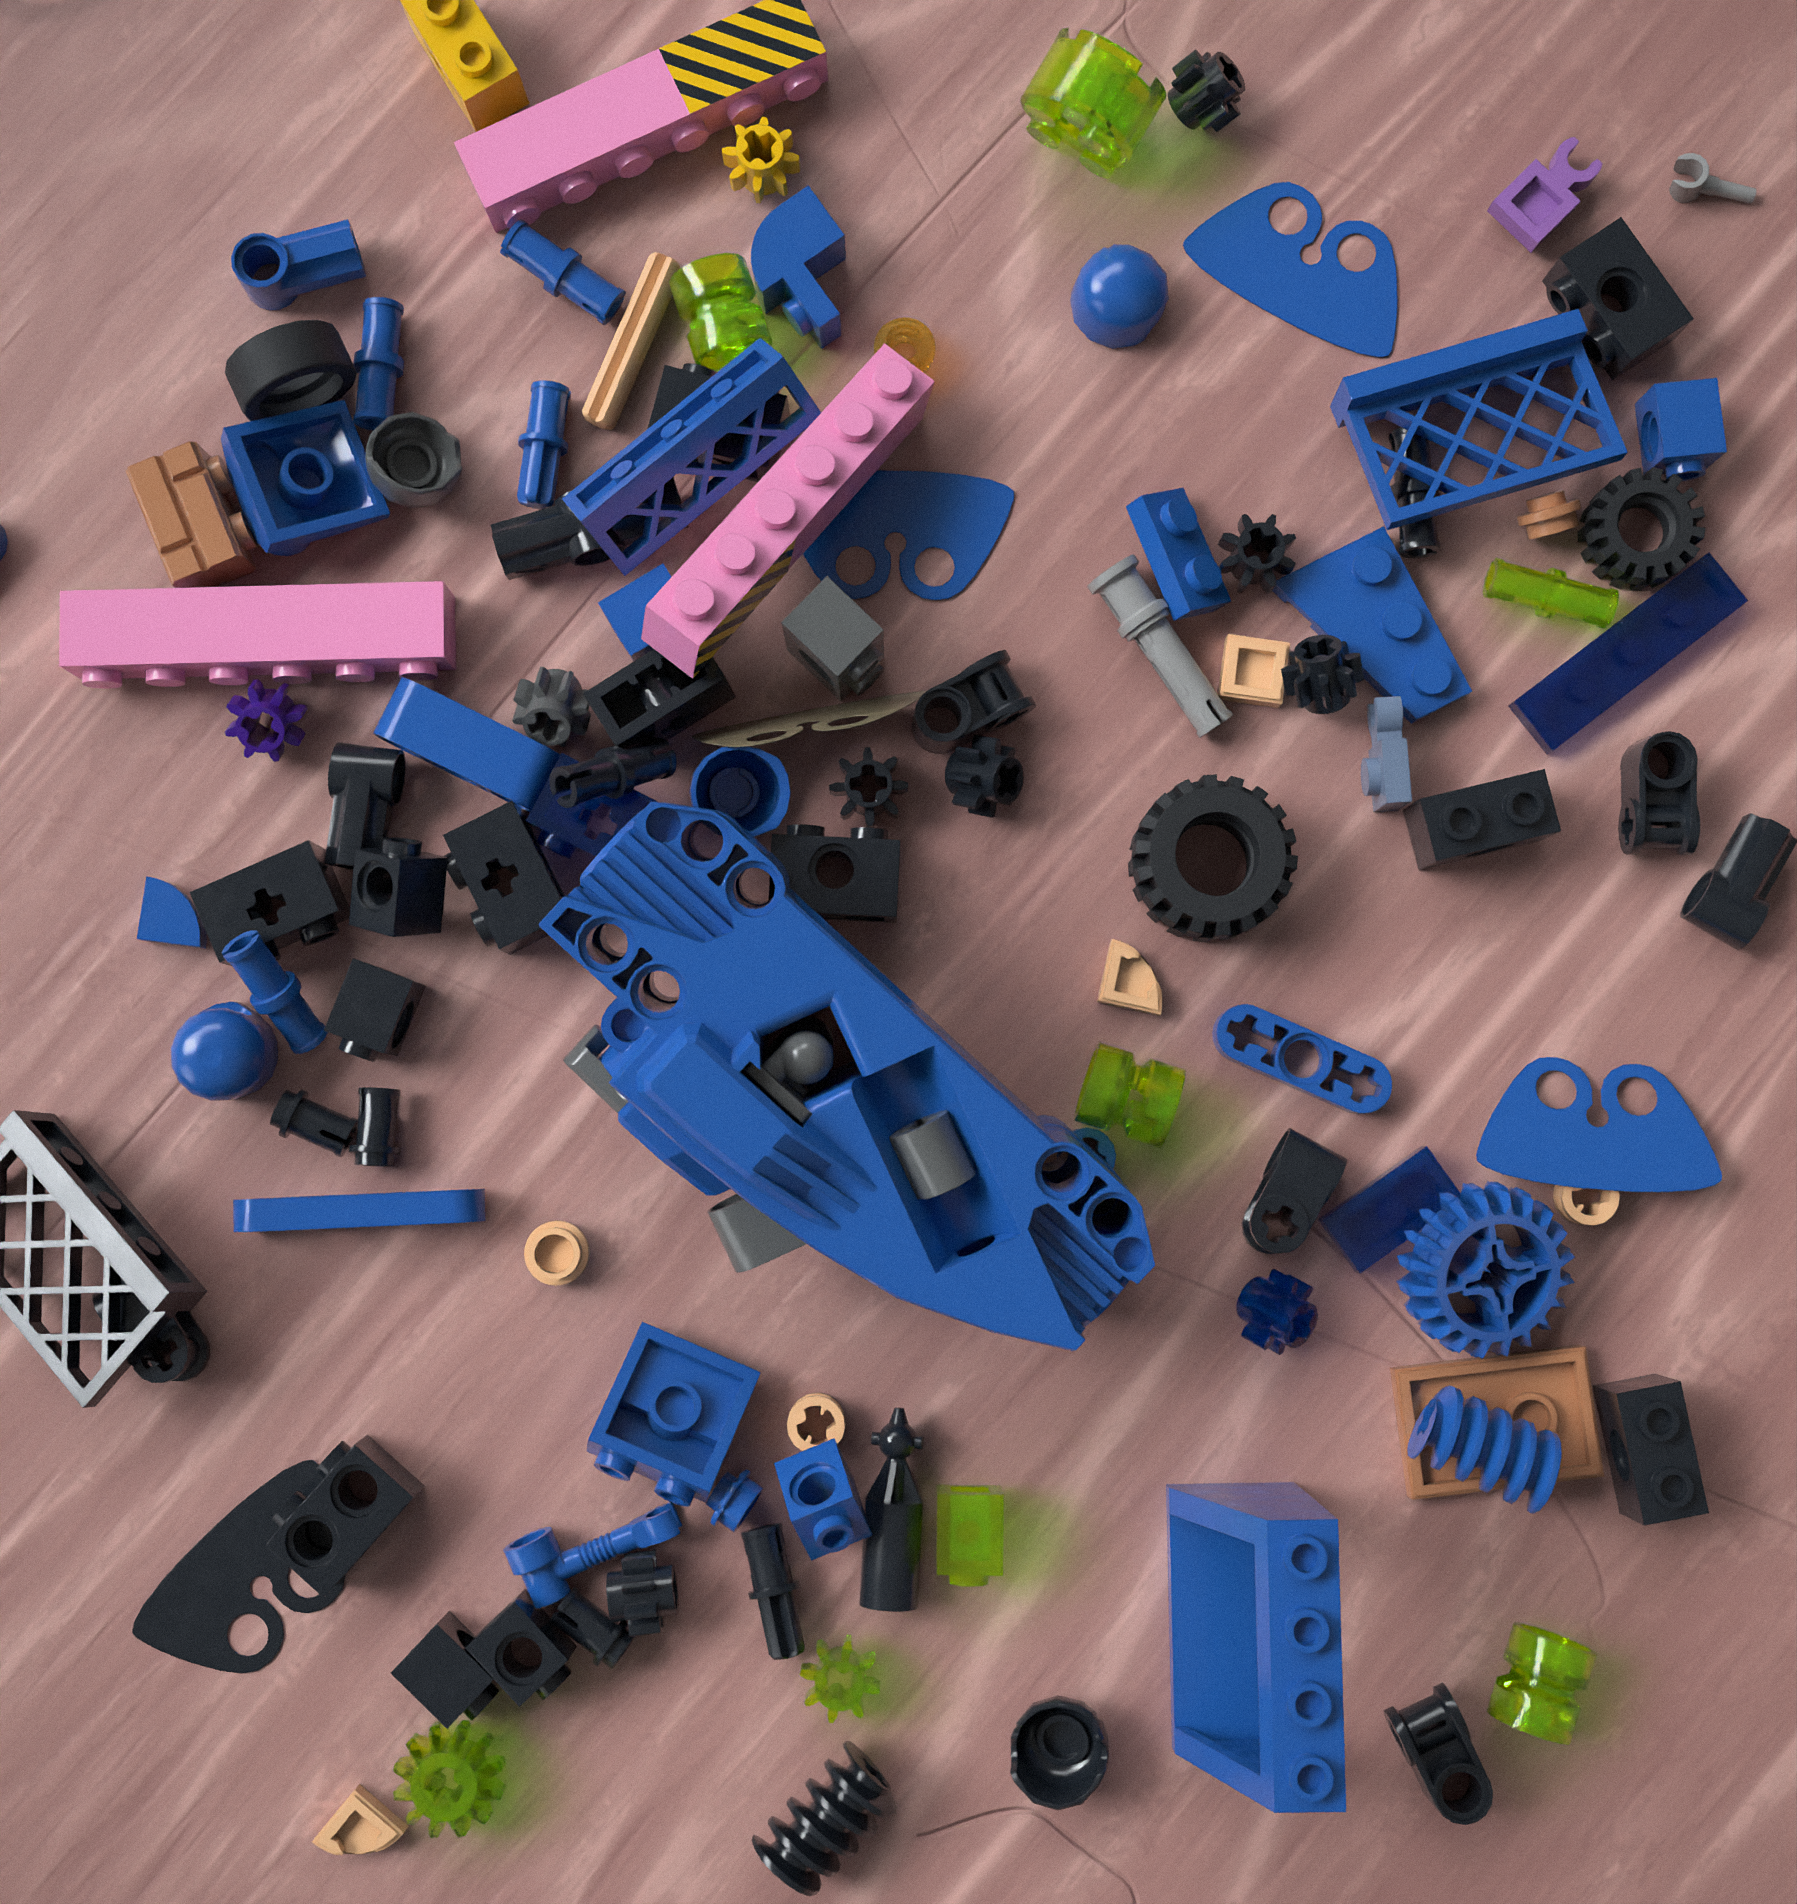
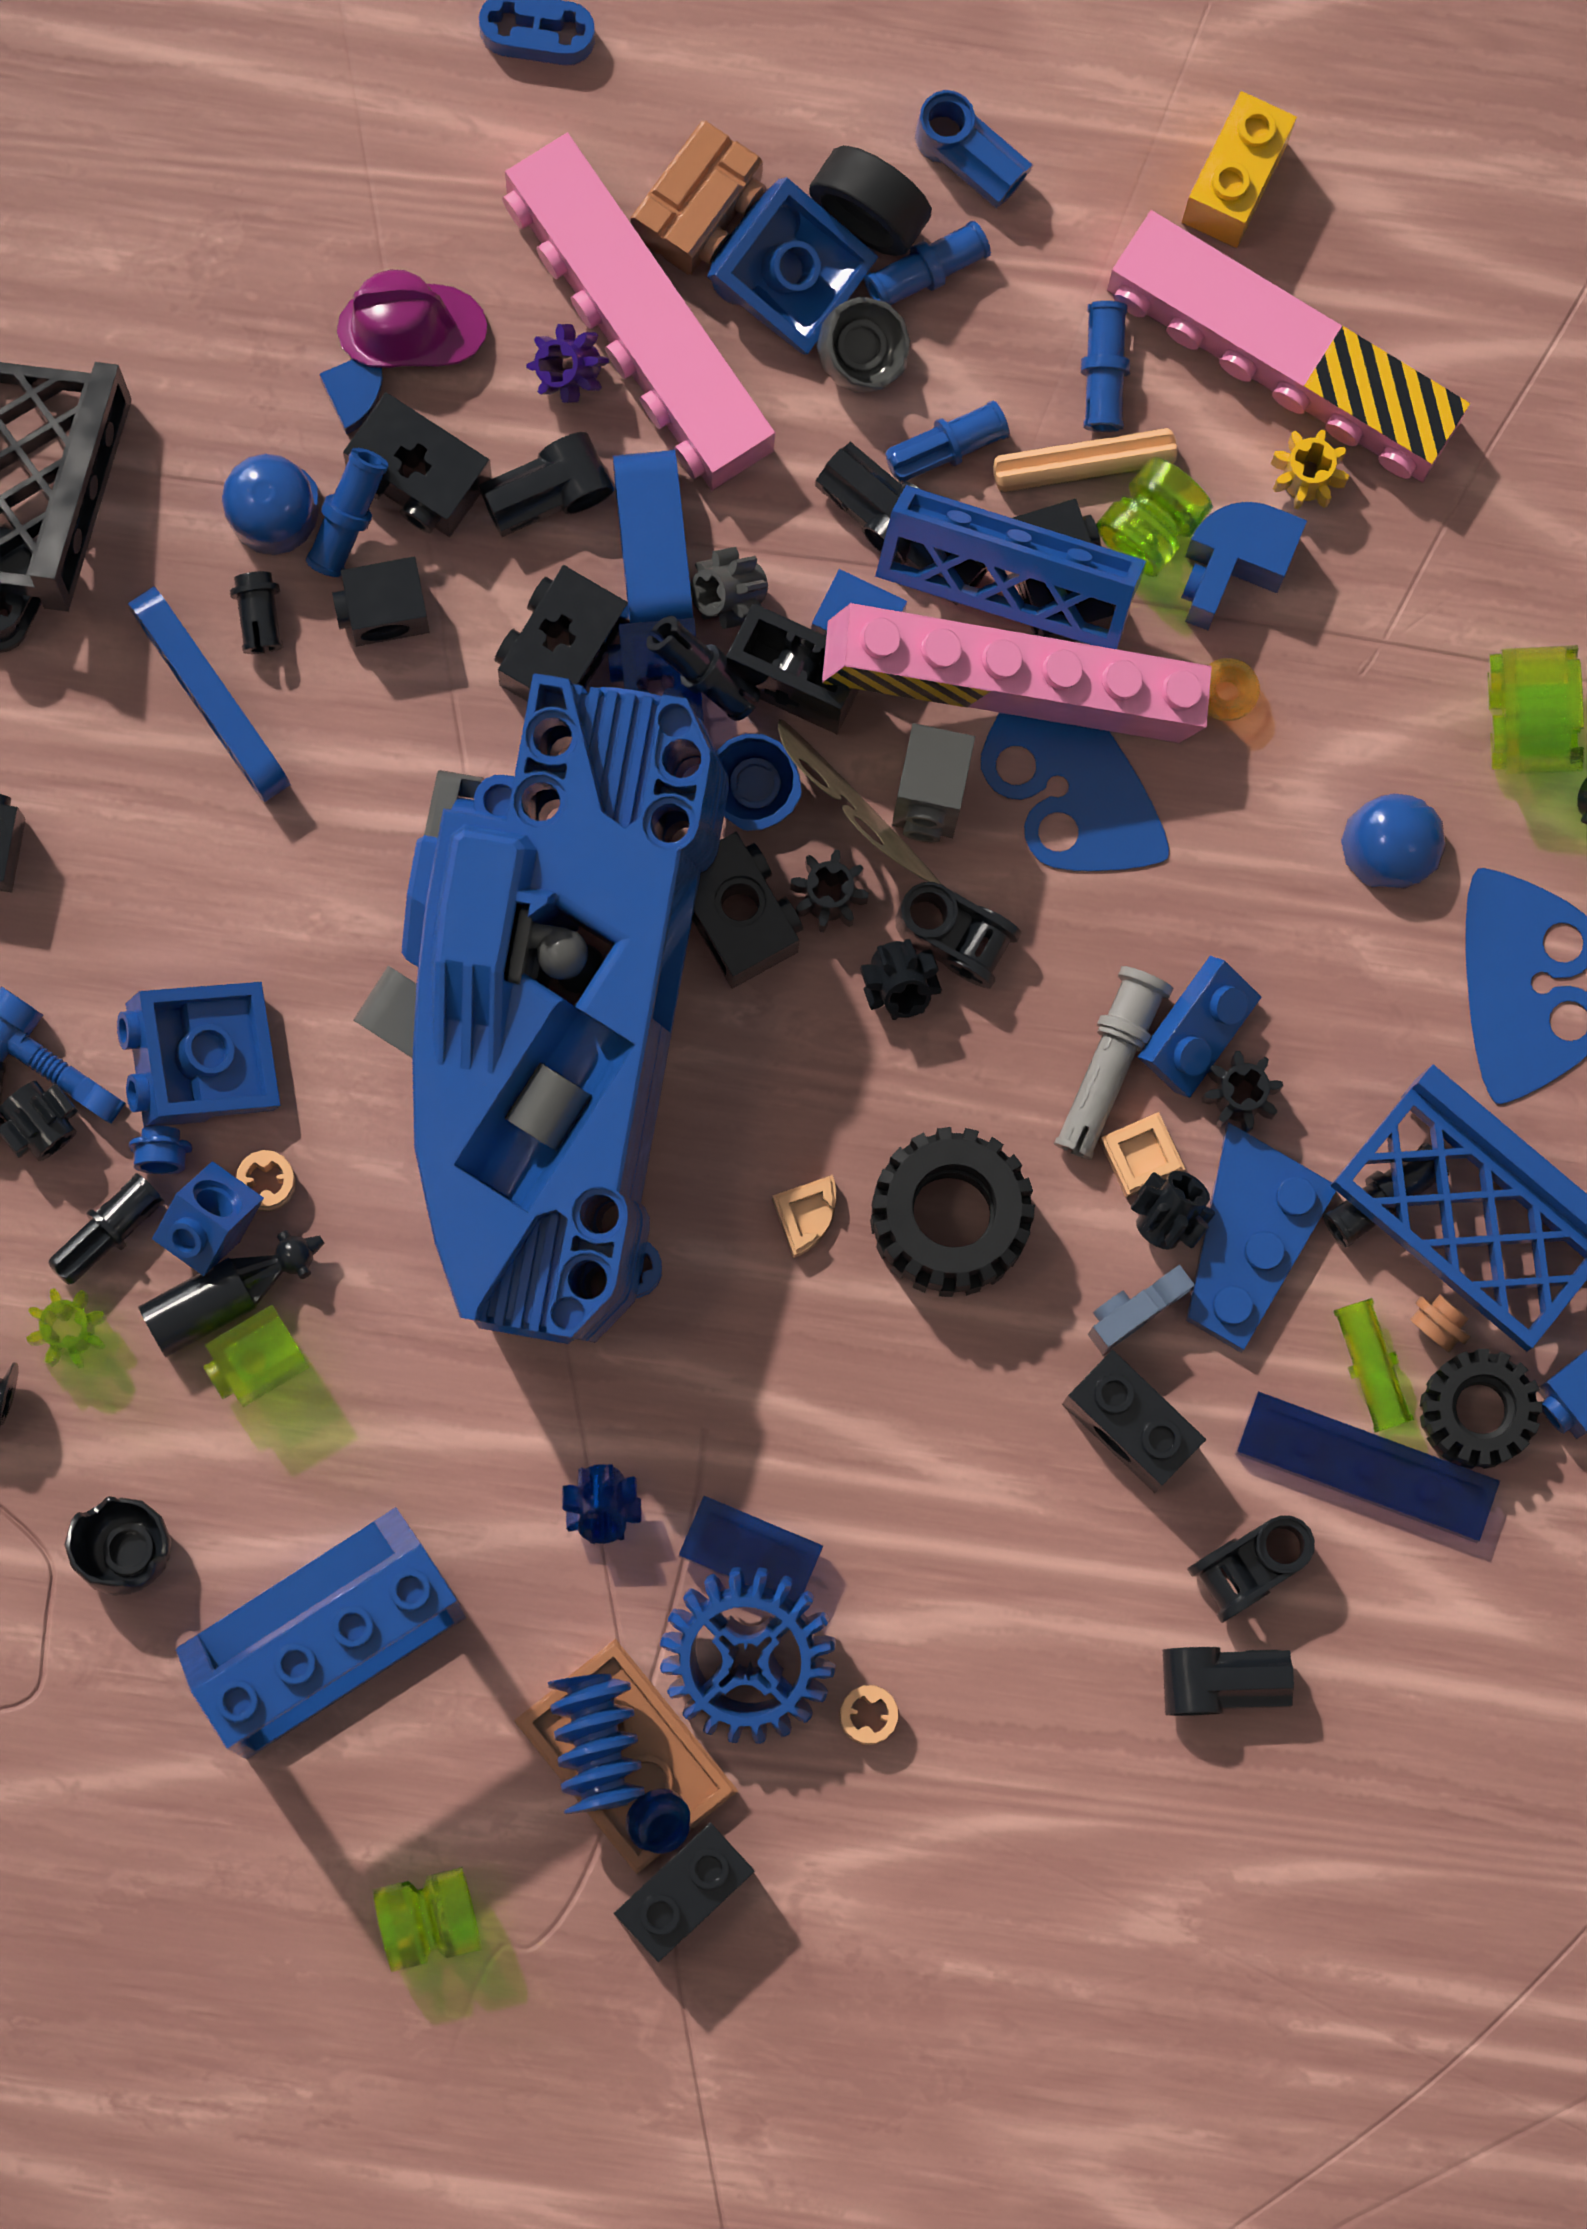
camera: 50 degrees right, 5 degrees down
black brick [349,837,448,937] -> none
black pin [349,1087,401,1167] -> none
light nougat plate [524,1221,590,1286] -> none
clear neon green wheel [1074,1042,1186,1148] -> none
blue beam [1212,1004,1392,1114] -> none
black piece [1241,1128,1348,1254] -> none
black piece [1383,1683,1493,1825] -> none
blue piece [1476,1057,1722,1192] -> none
none -> magenta piece [337,269,488,368]
none -> clear blue plate [625,1789,690,1854]

